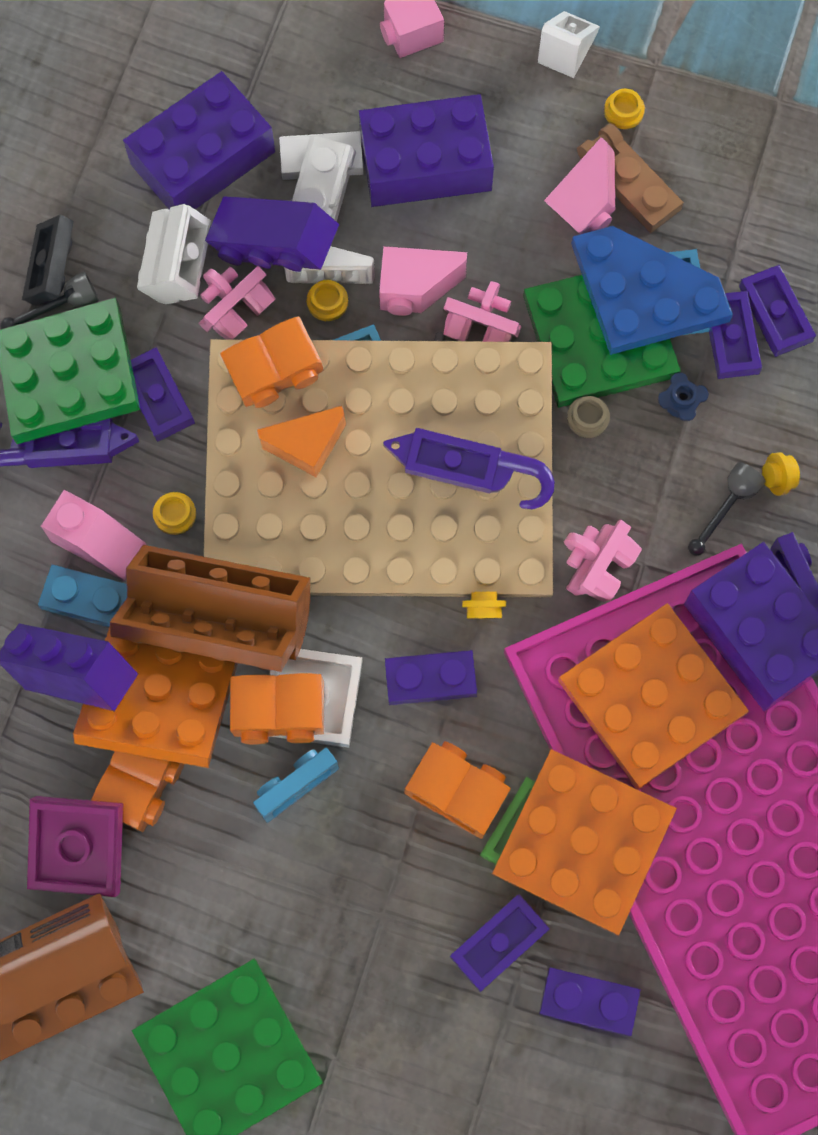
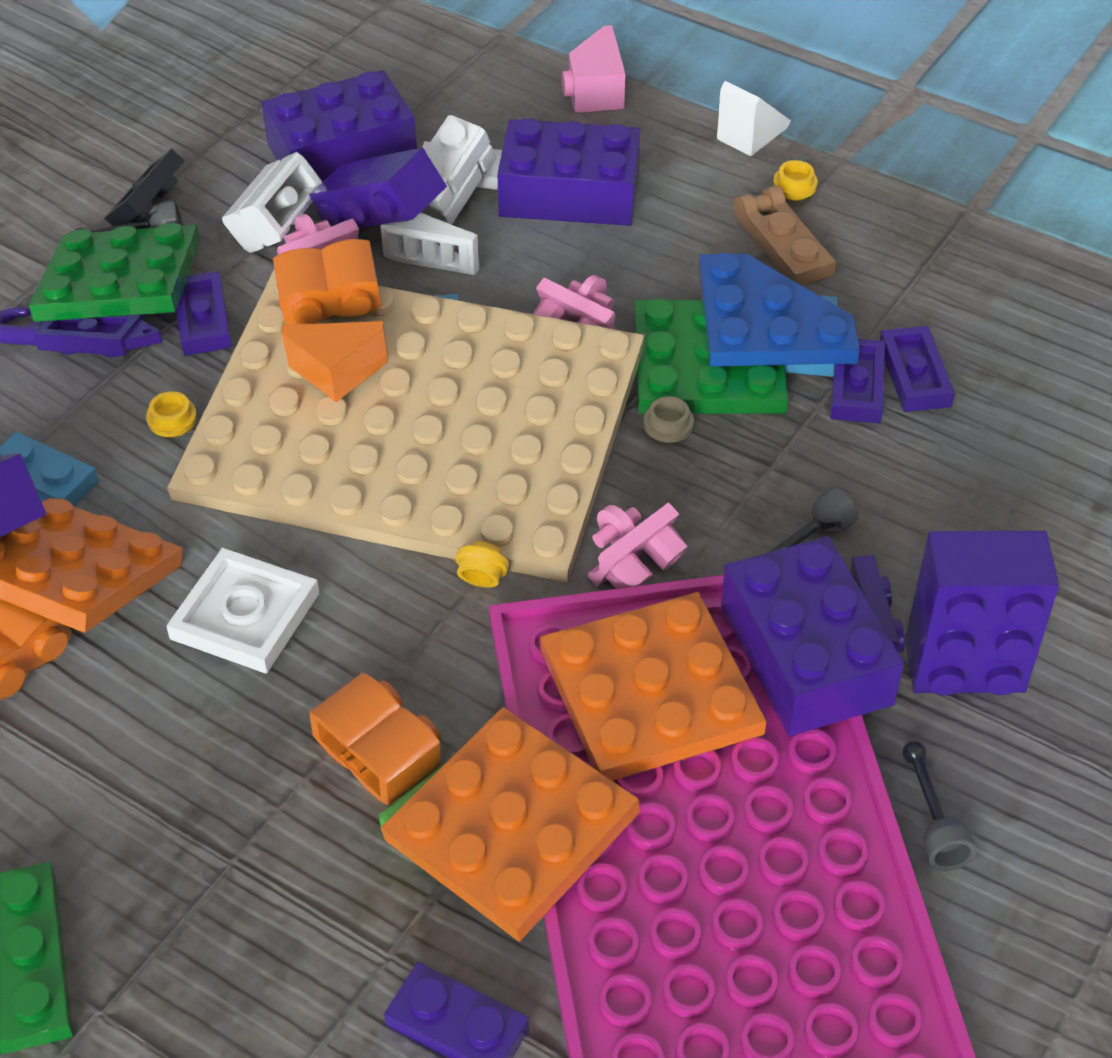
camera: 15 degrees right, 25 degrees down
bright pink slope [41,490,146,581] -> none
dark orange brick [110,545,311,672] -> none
orange brick [230,673,324,745] -> none
dark azure plate [253,747,339,823] -> none
yellow plate [307,280,348,321] -> none
bright pink slope [379,246,467,316] -> none
dark purple plate [383,428,555,510] -> none
dark purple plate [385,650,477,705] -> none
dark purple plate [450,894,550,992] -> none
bright pink slope [544,137,615,234] -> none
dark blue plate [658,373,709,421] -> none
yellow plate [762,452,800,496] -> none

